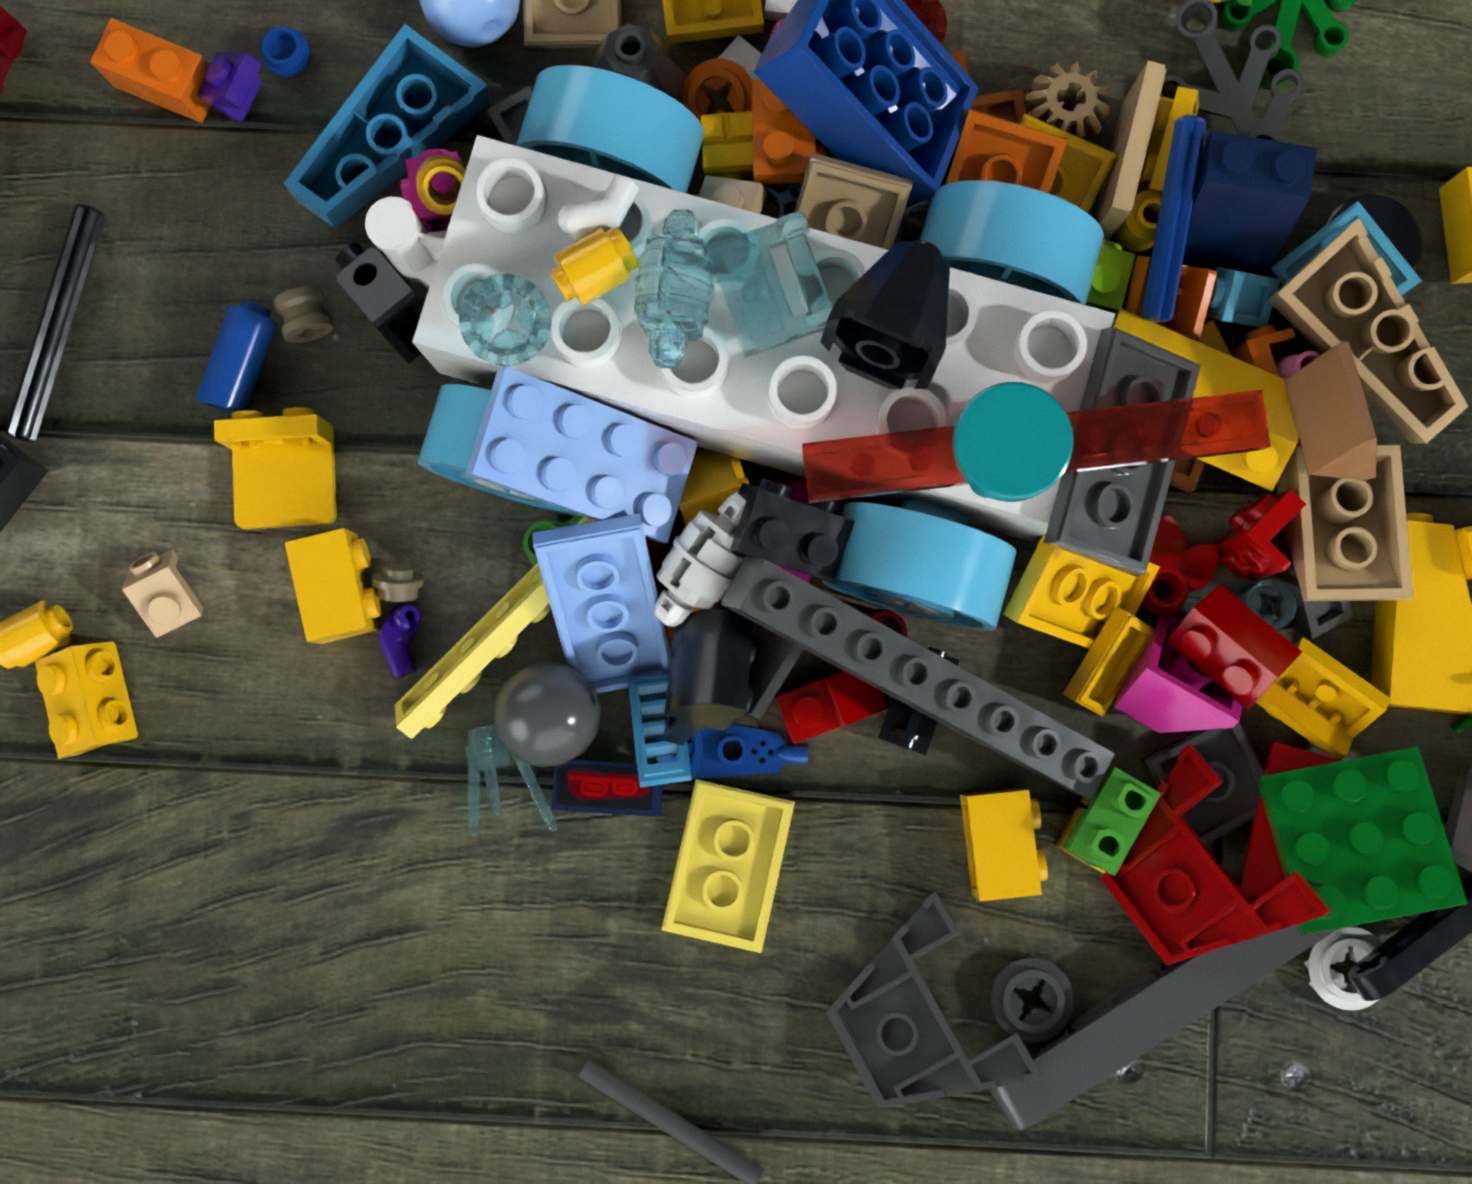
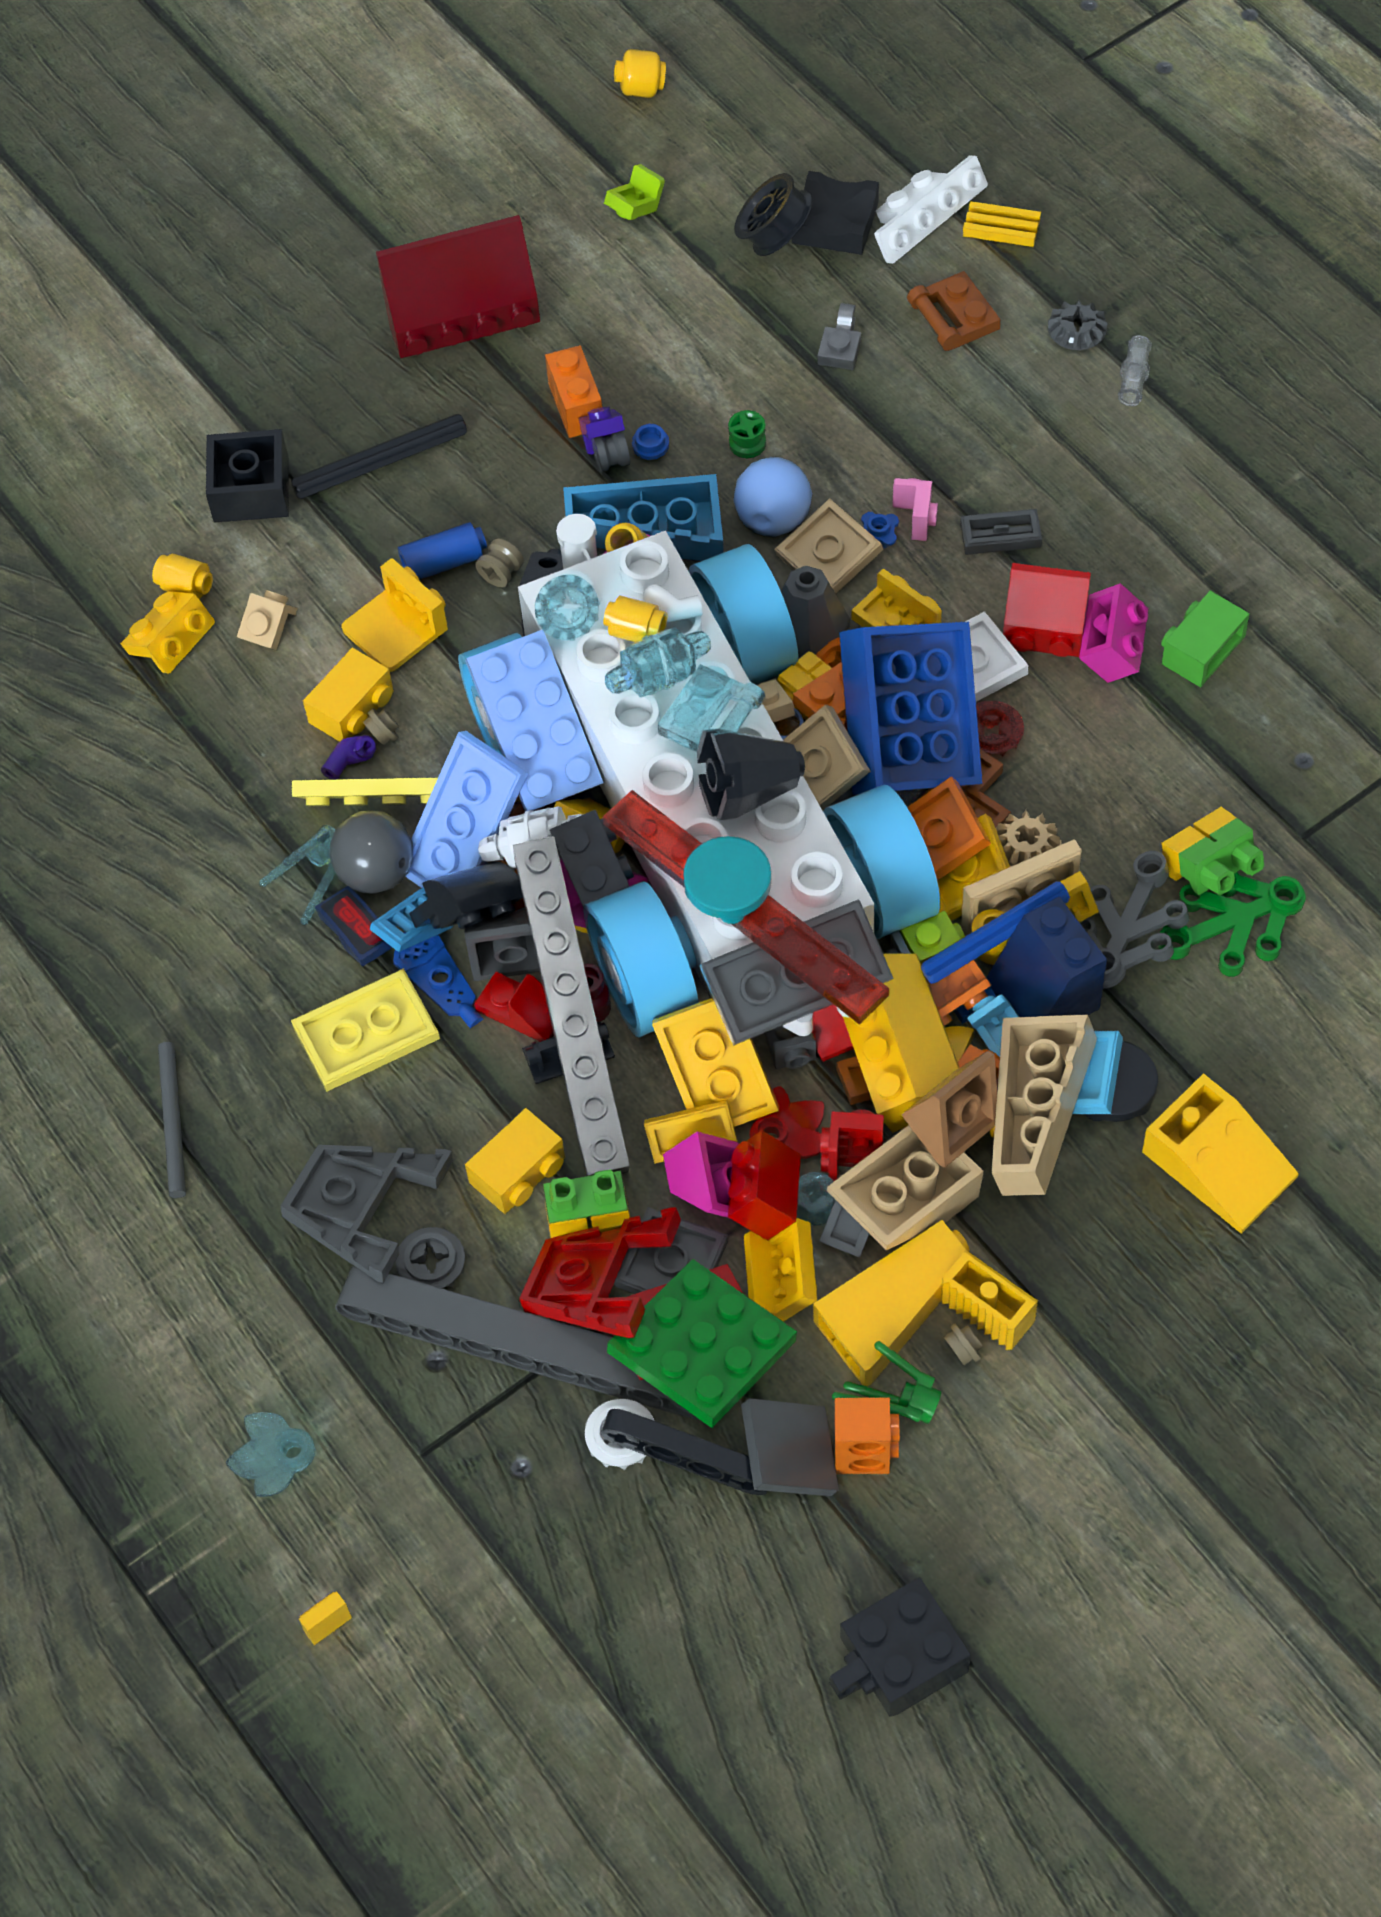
camera: 50 degrees right, 25 degrees down
none -> dark grey wheel [591,431,630,473]

